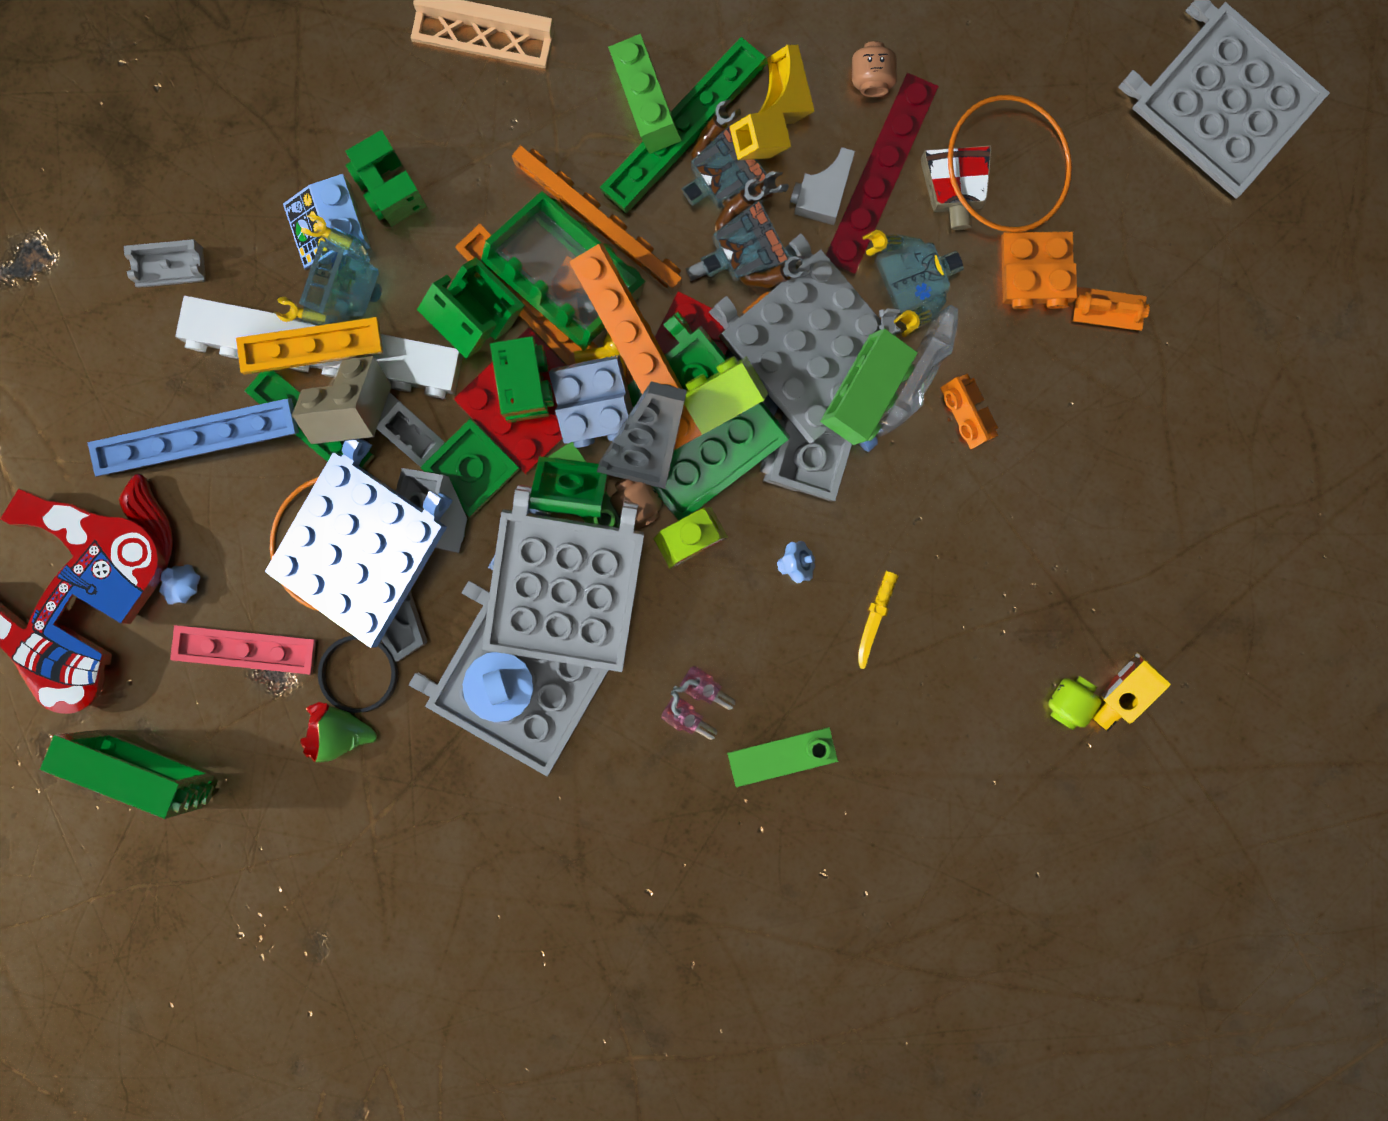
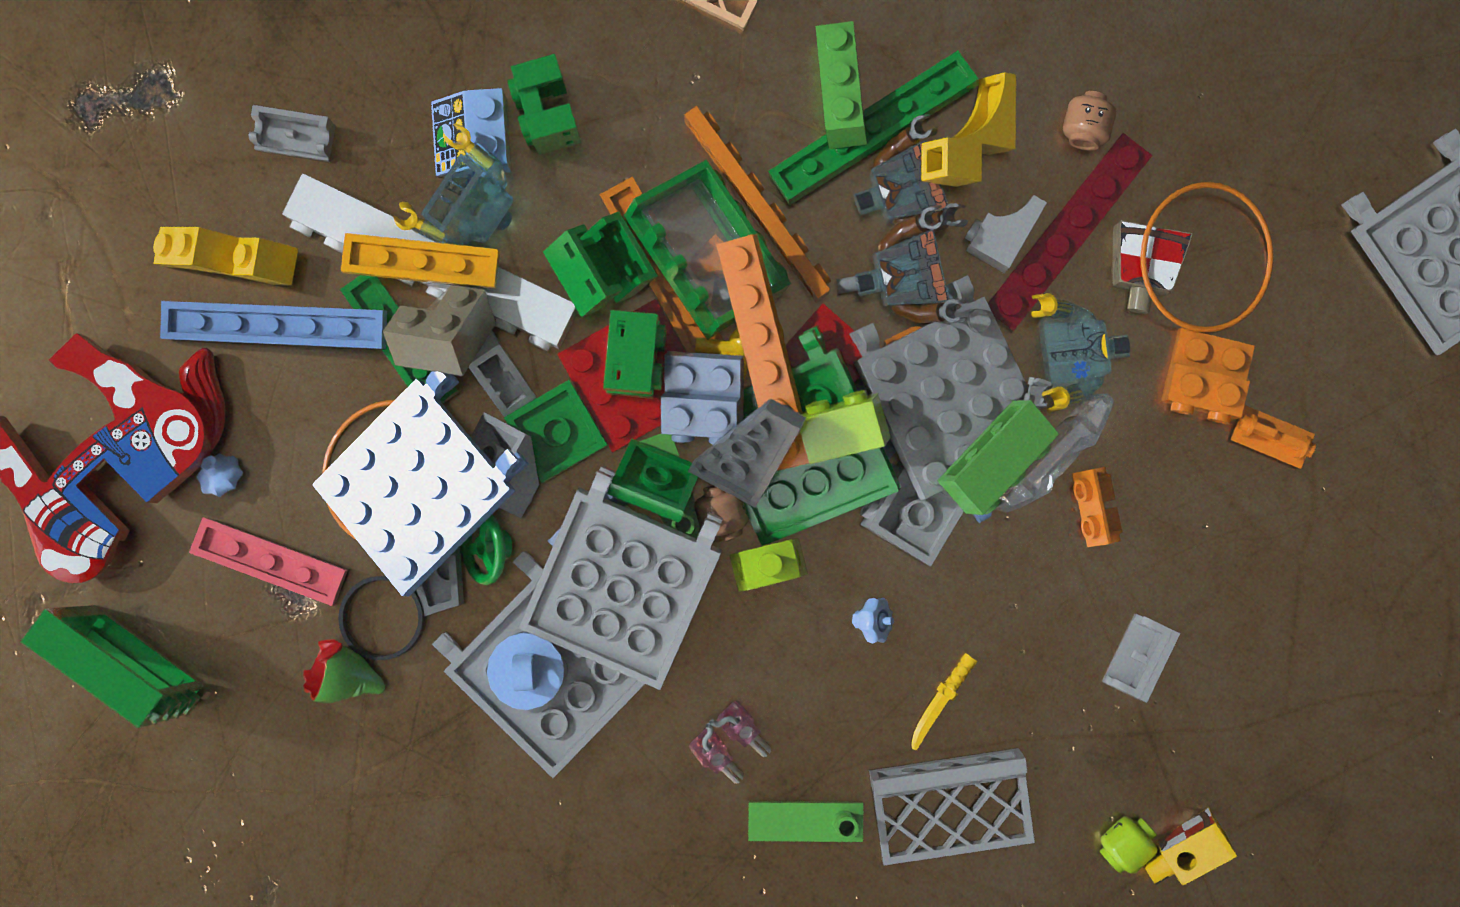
camera: 10 degrees right, 0 degrees up
none -> yellow arch [153,227,298,285]
none -> green piece [461,515,512,585]
none -> light grey fence [869,748,1035,866]
none -> light grey hinge [1102,614,1180,703]

